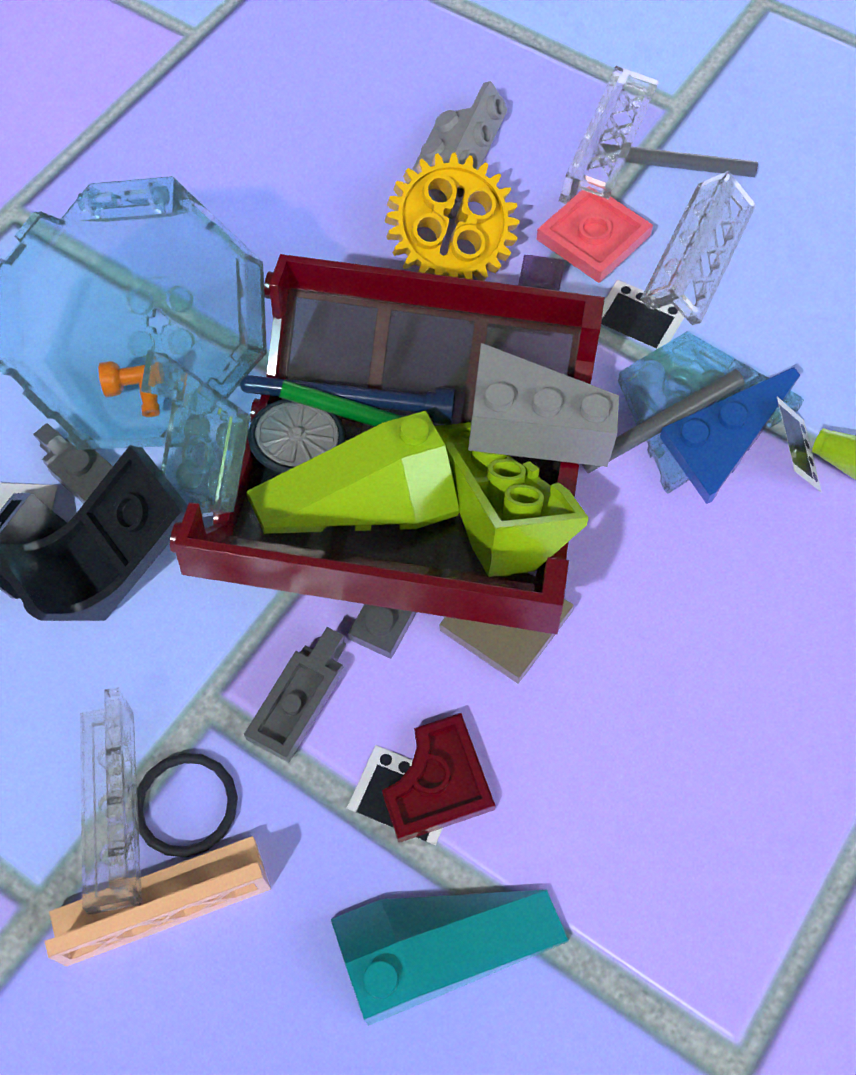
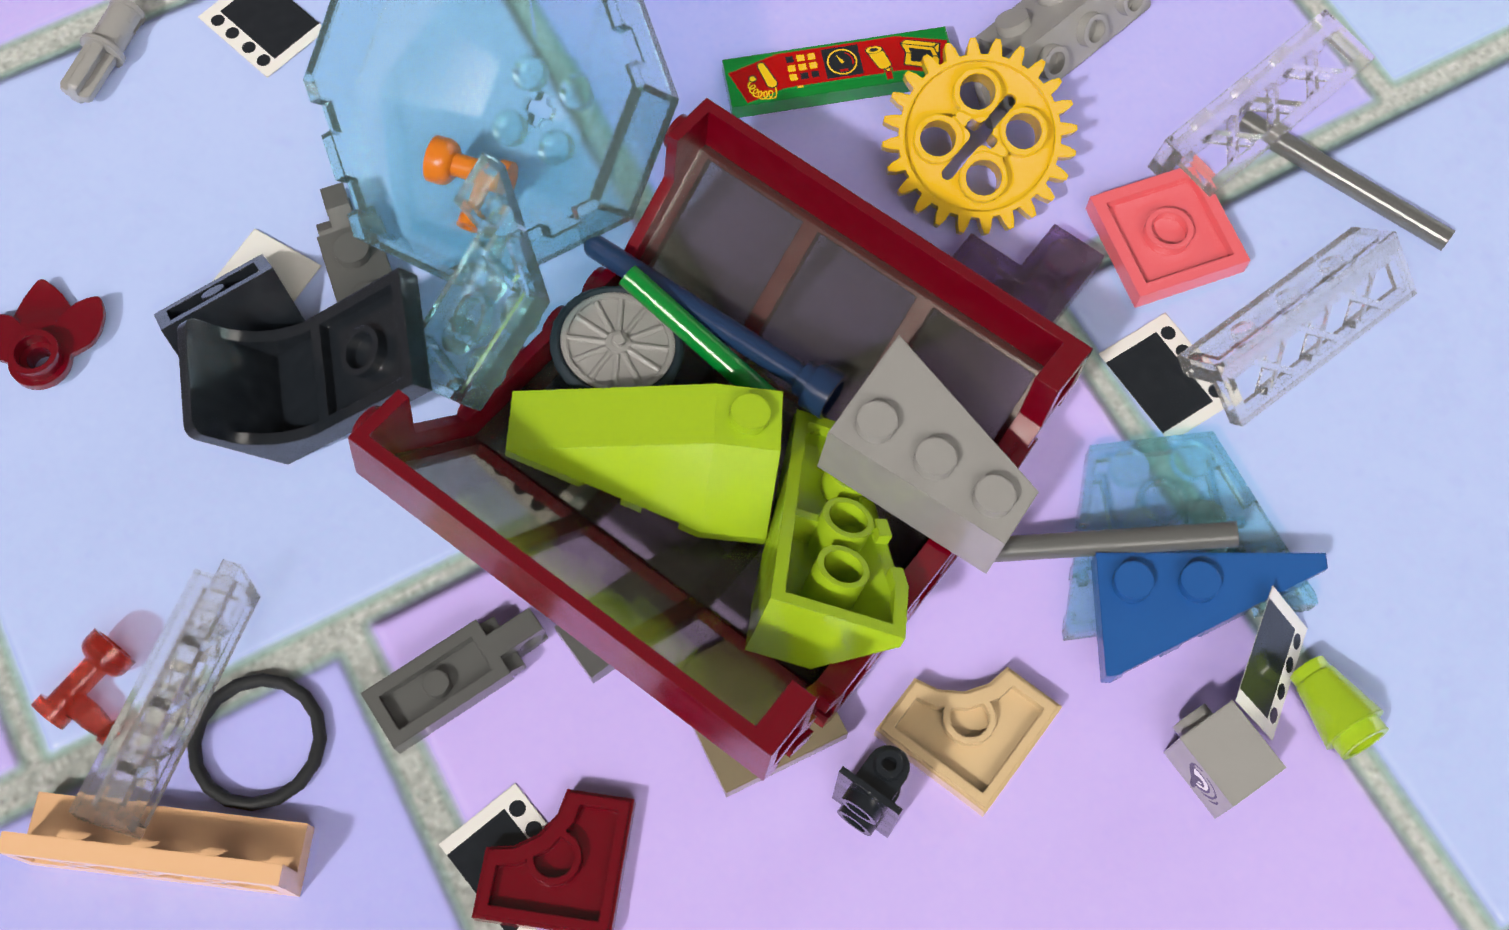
camera: 25 degrees right, 5 degrees up
none -> clear red piece [31,628,136,750]
none -> tile [722,26,950,118]
none -> black hinge [832,745,910,838]
none -> tan tile [874,667,1062,817]
none -> light grey brick [1163,700,1286,819]

